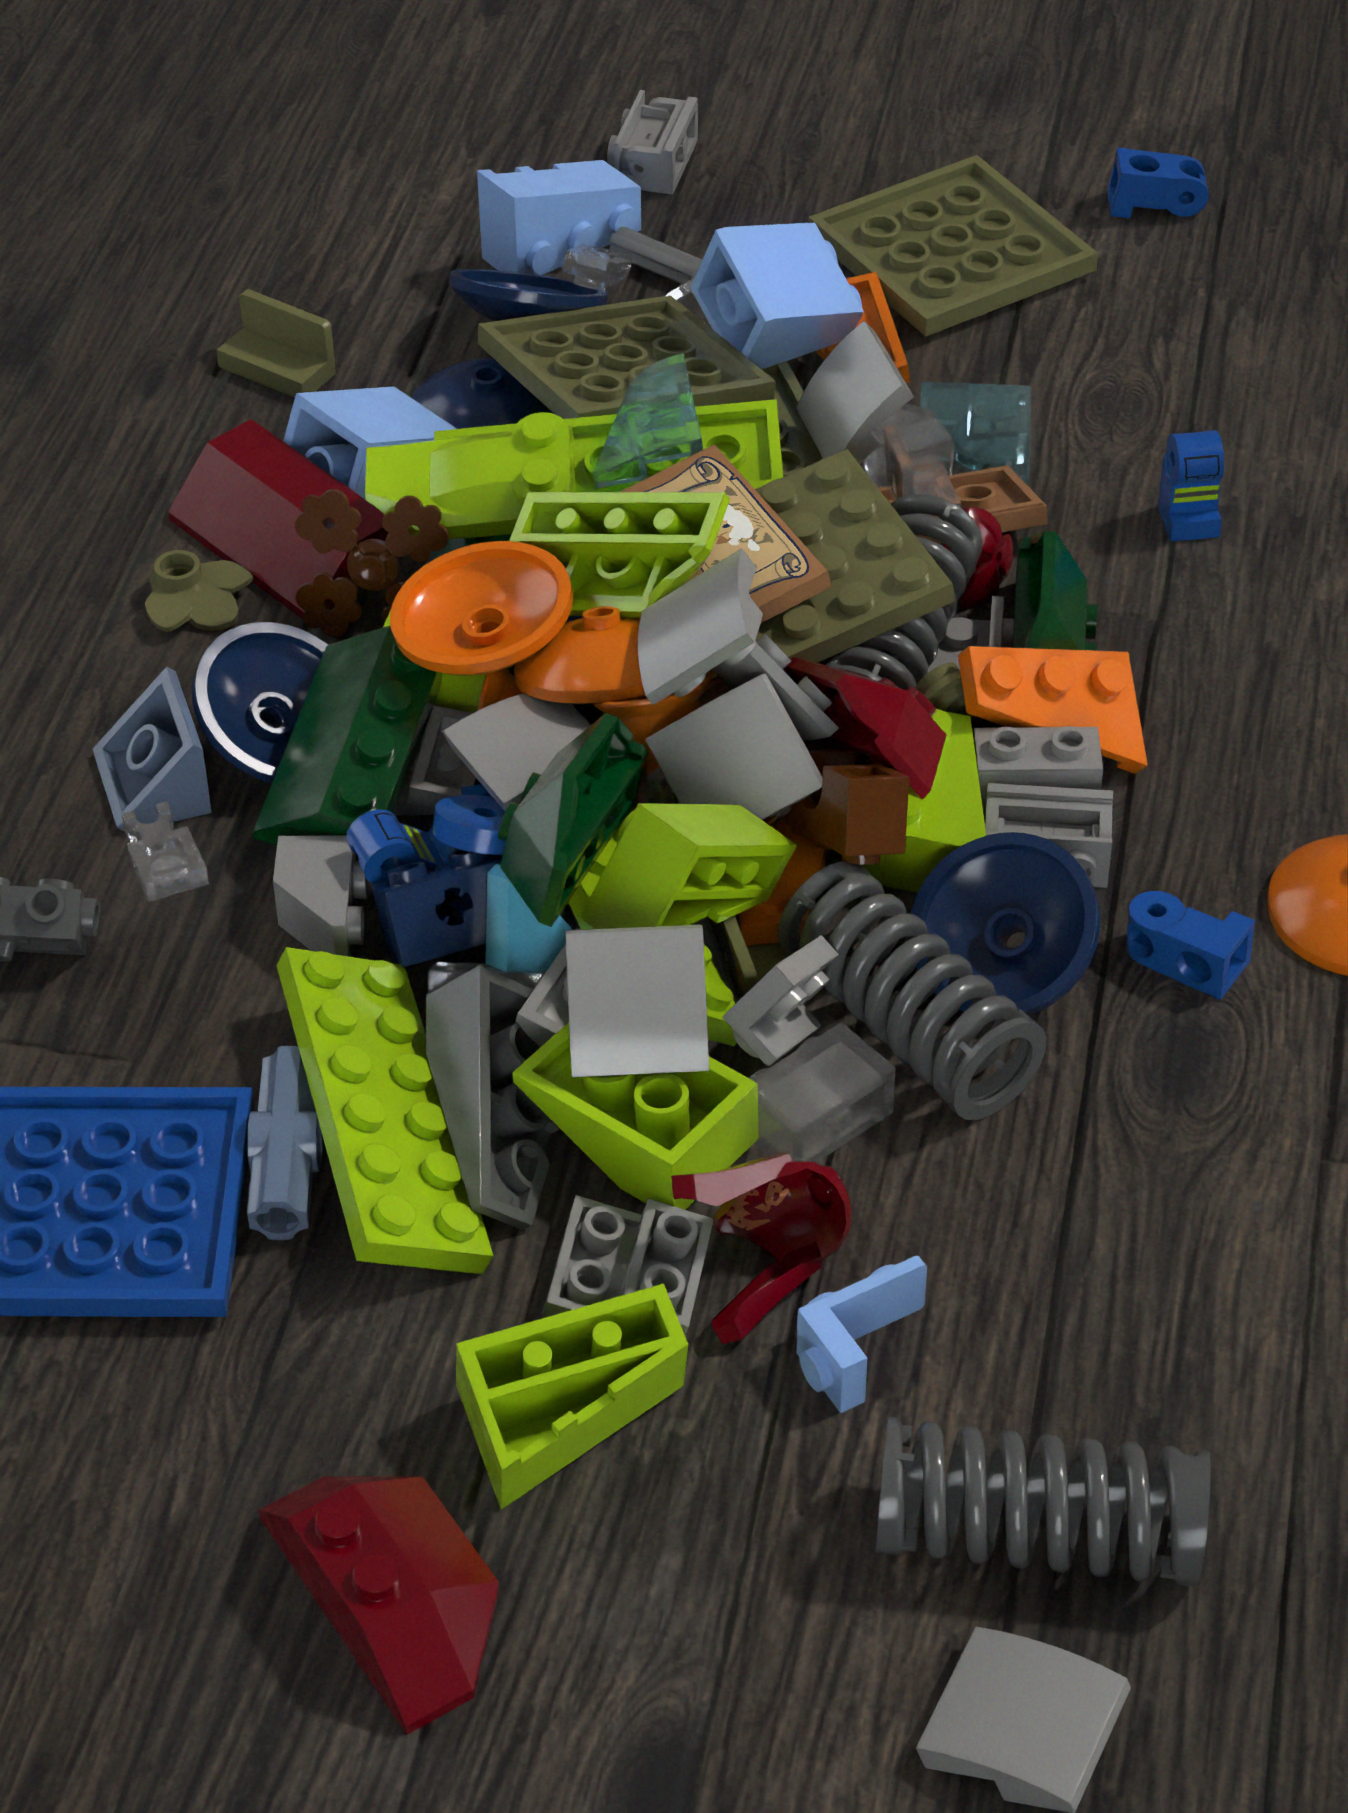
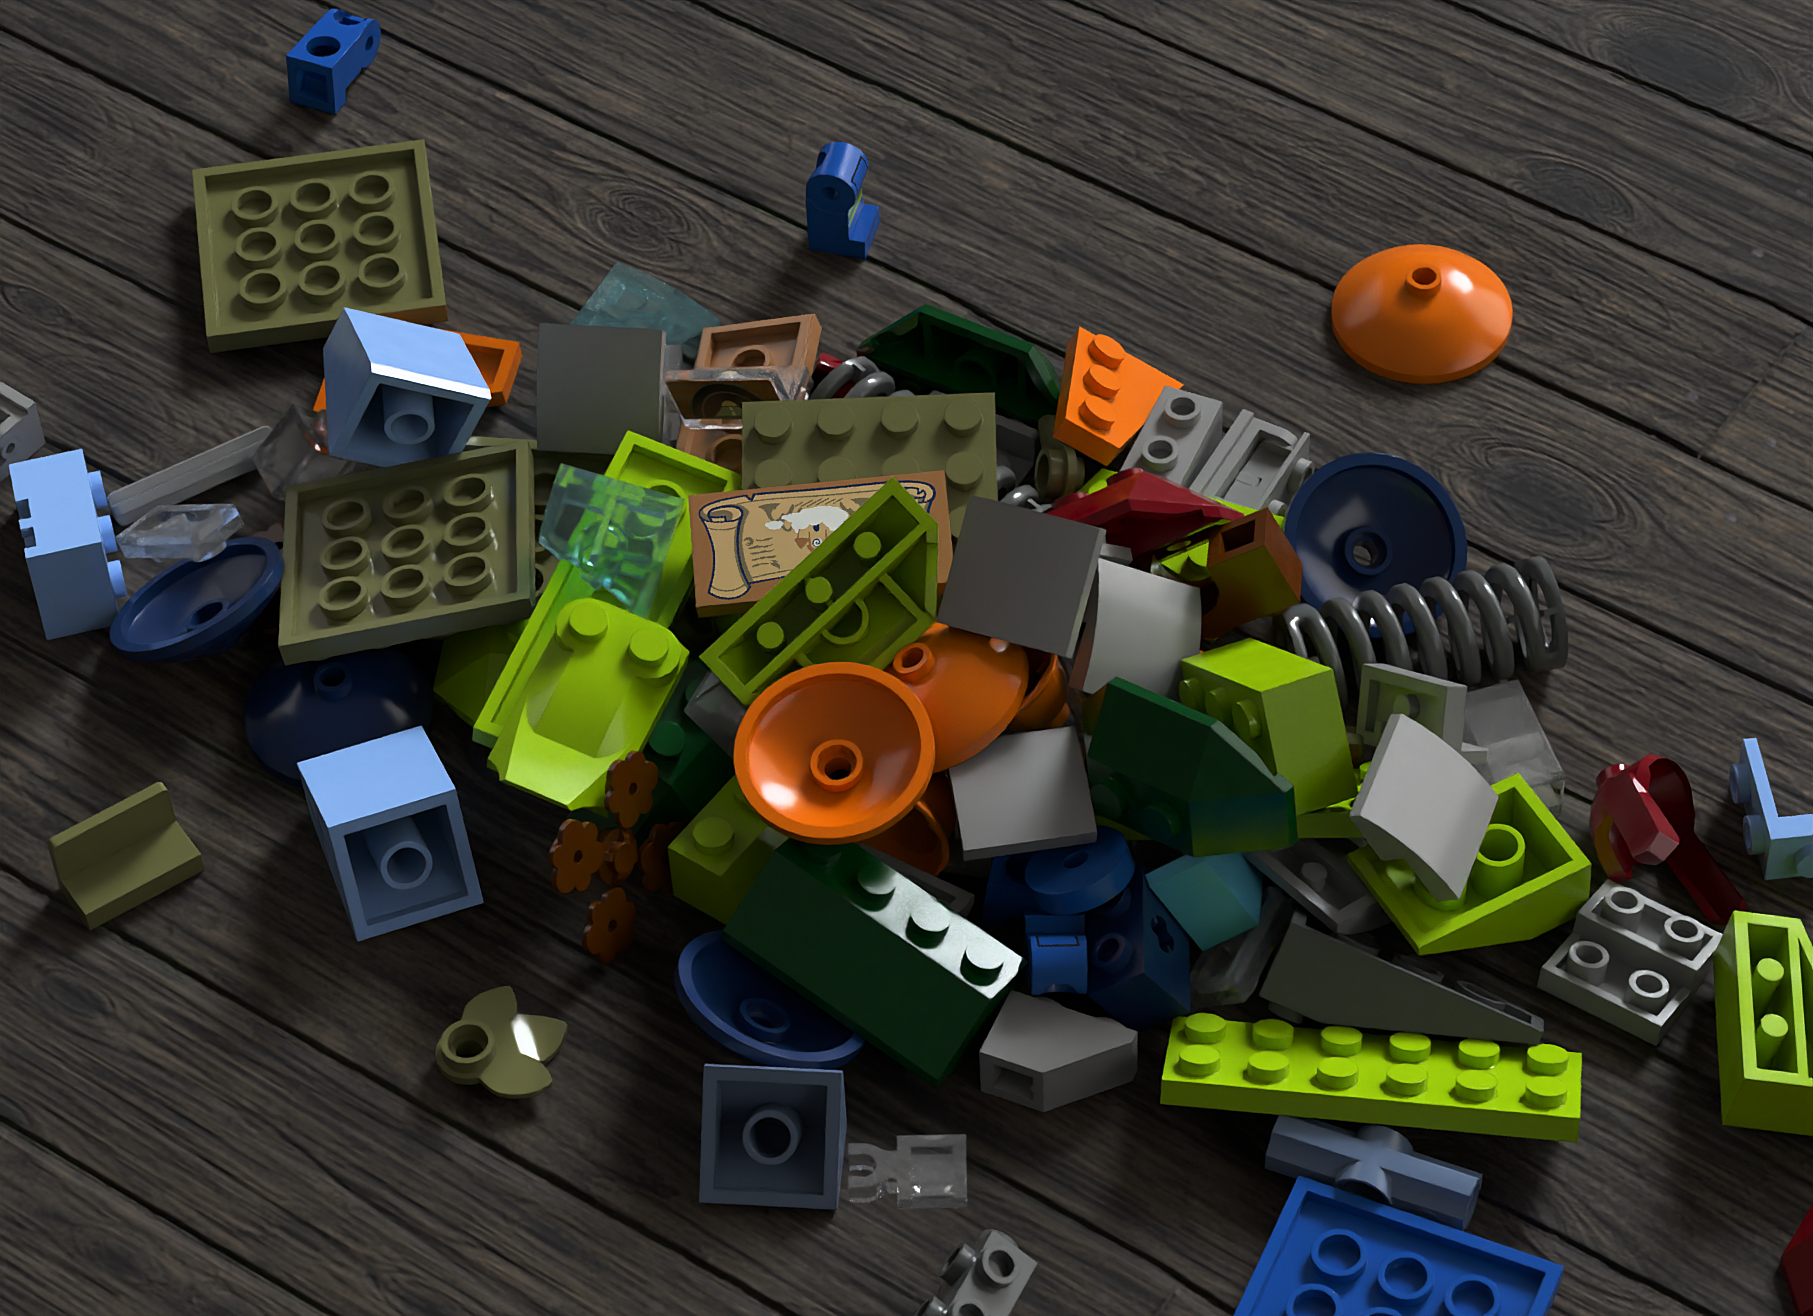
camera: 65 degrees left, 5 degrees up
dark red slope [168,419,389,619] -> none
blue leg [1126,891,1255,1000] -> none

